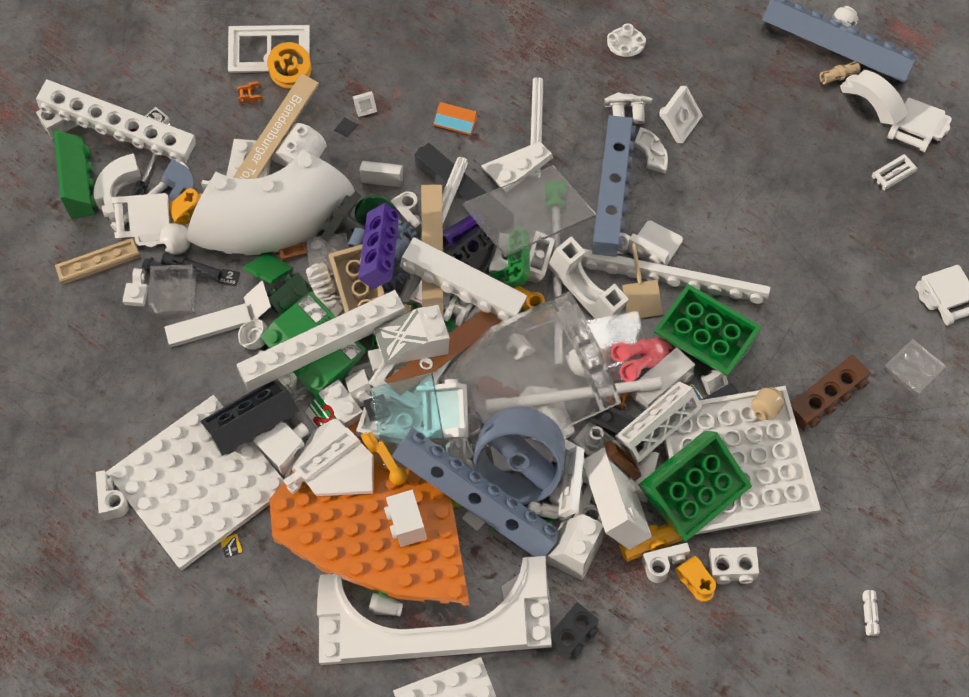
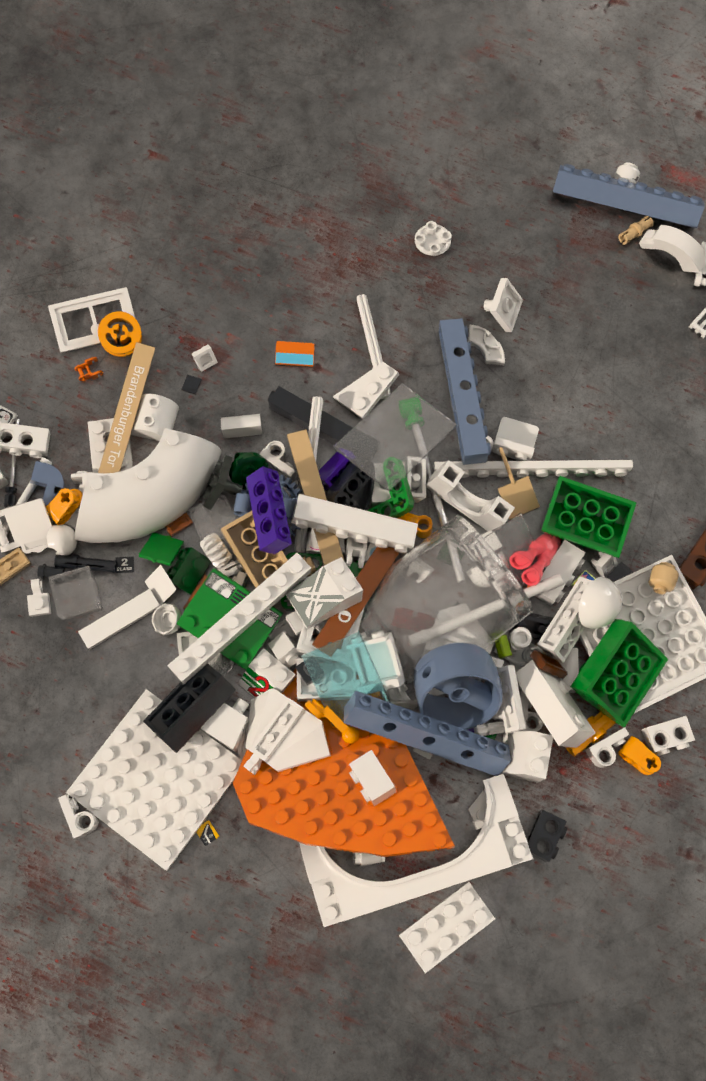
camera: 20 degrees left, 10 degrees up
white connector [604,92,652,124] -> none
none -> lime tile [494,635,512,659]
none -> white tile [509,627,532,649]
none -> white cylinder [579,576,622,629]

